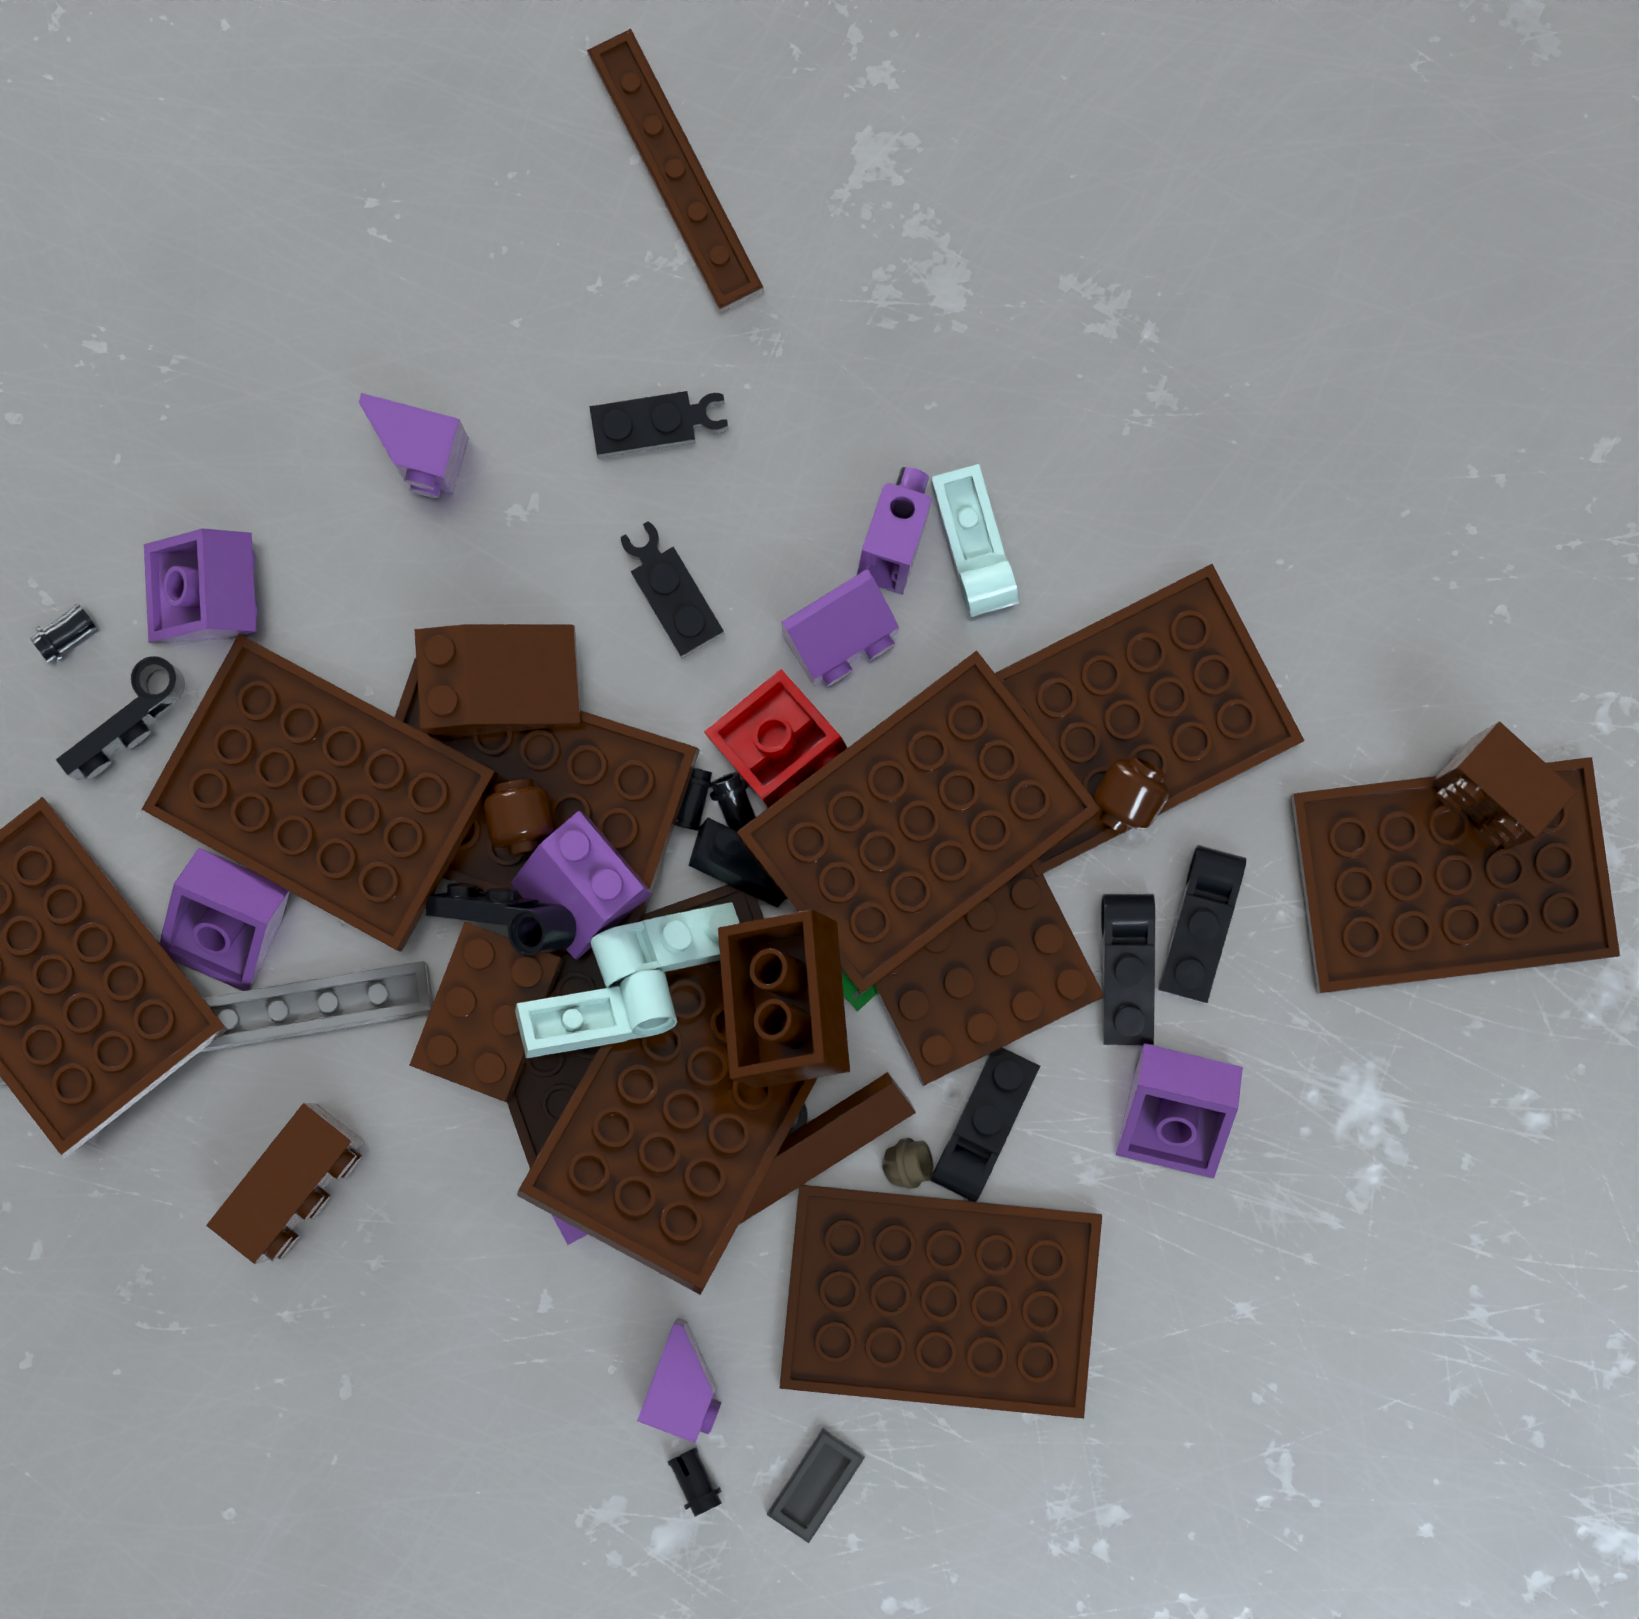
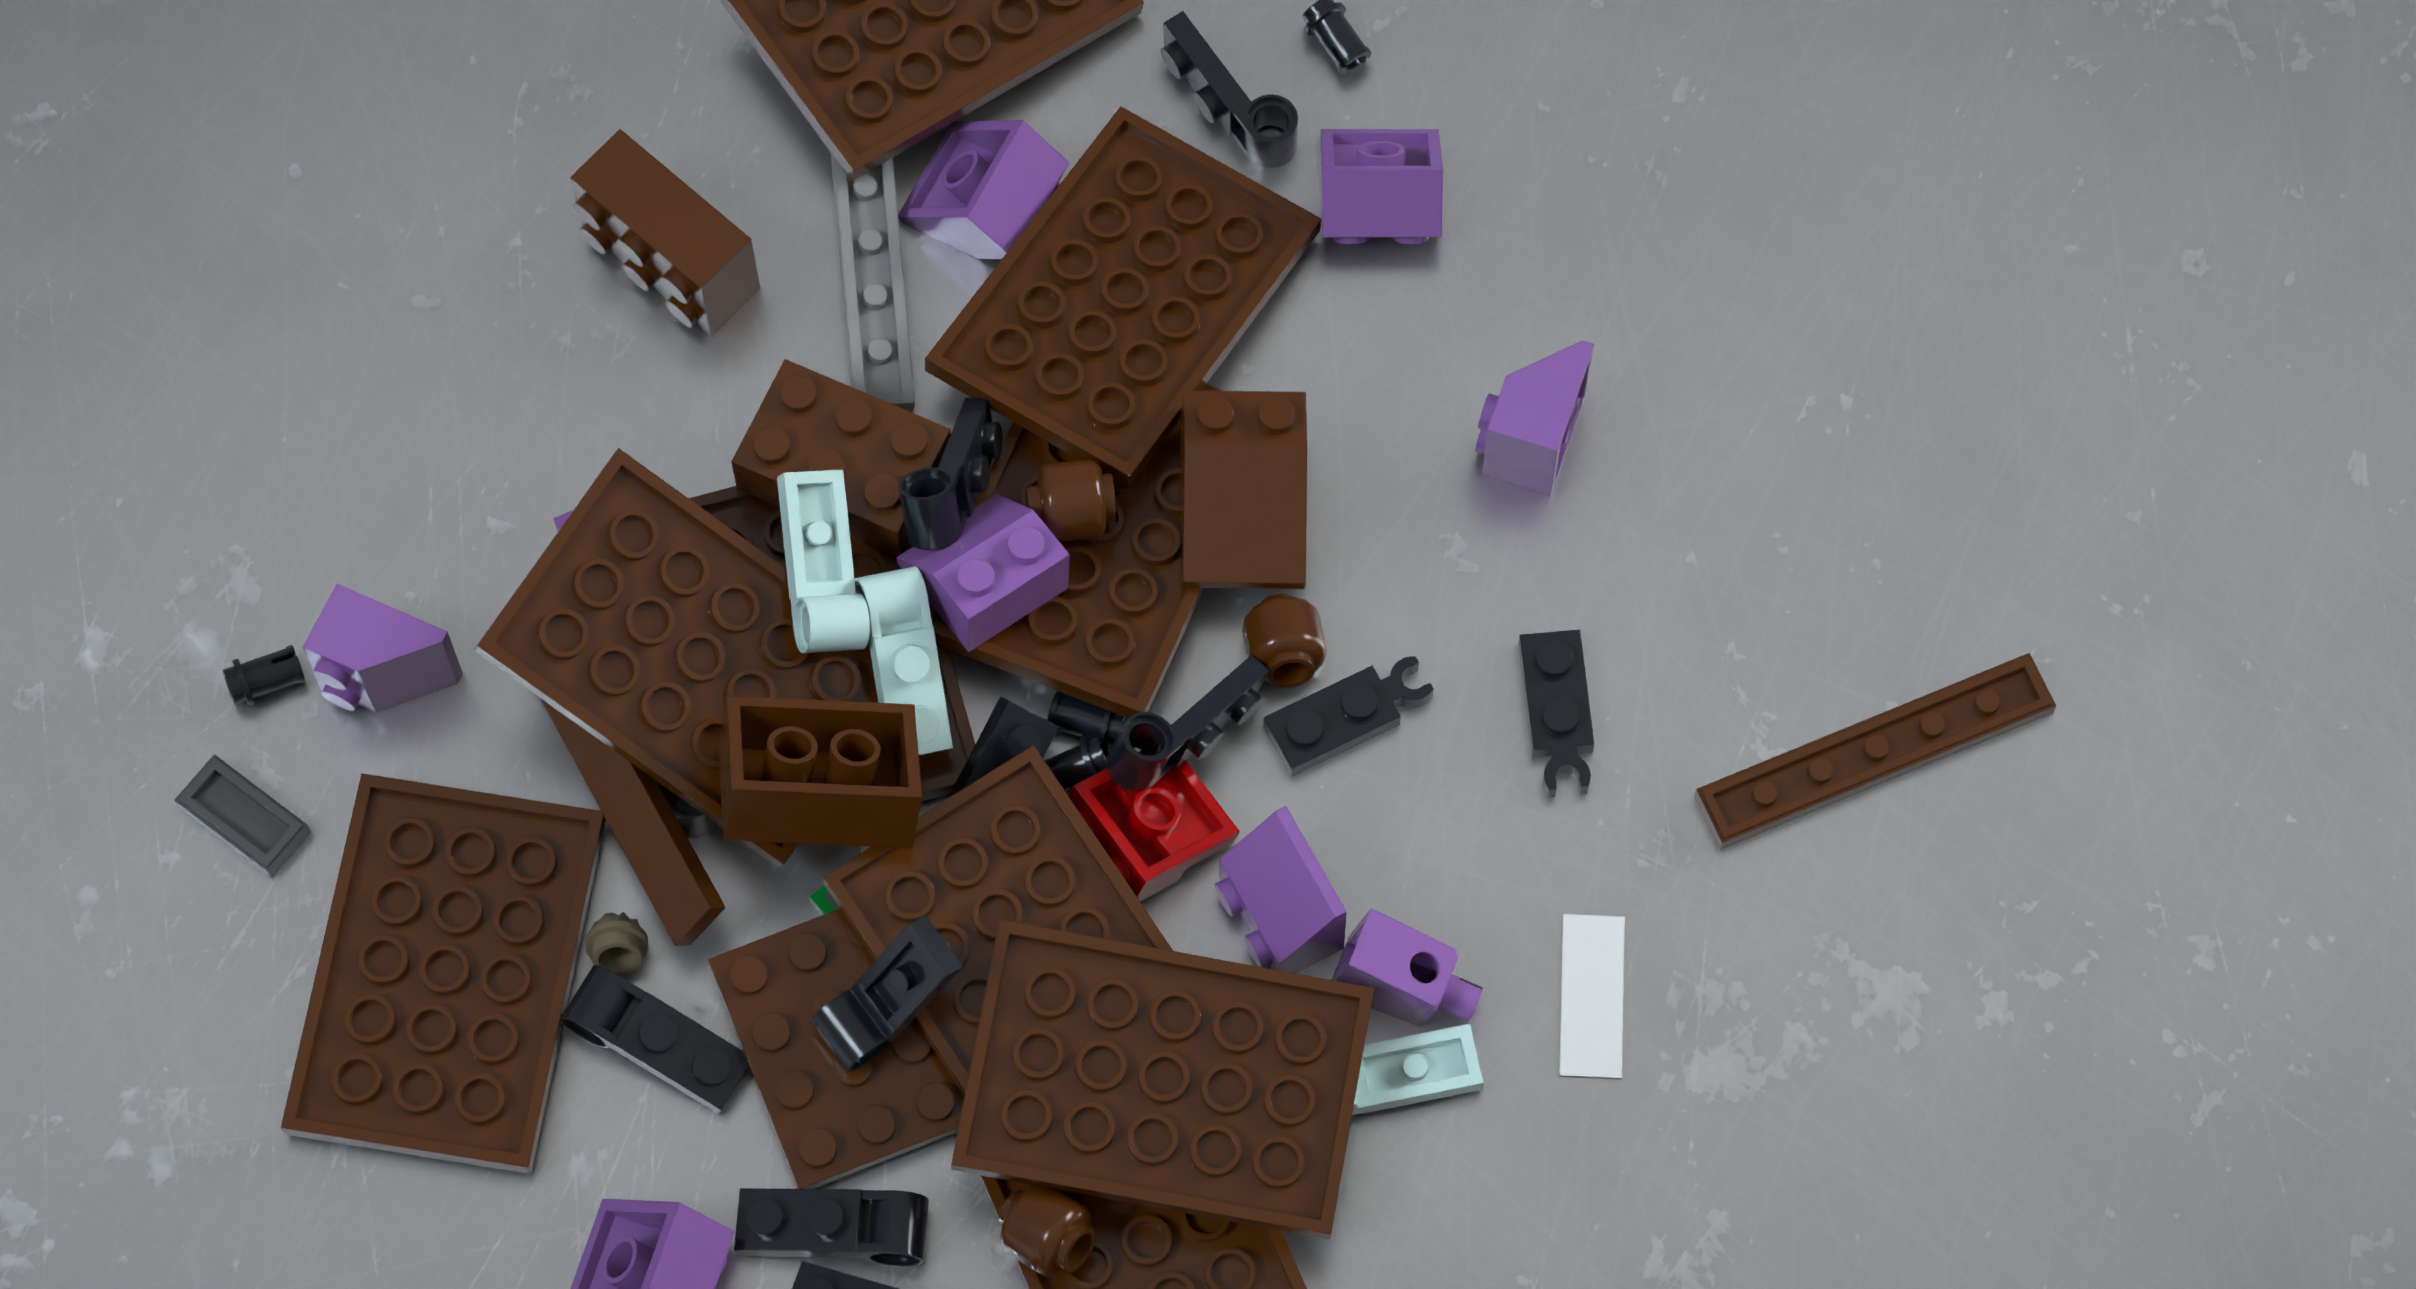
camera: 95 degrees right, 15 degrees down
none -> black plate [810,915,963,1073]
none -> reddish brown plate [951,919,1374,1240]
none -> black plate [1106,655,1269,791]
none -> reddish brown head [1242,594,1327,688]
none -> white sticker [1559,914,1625,1078]

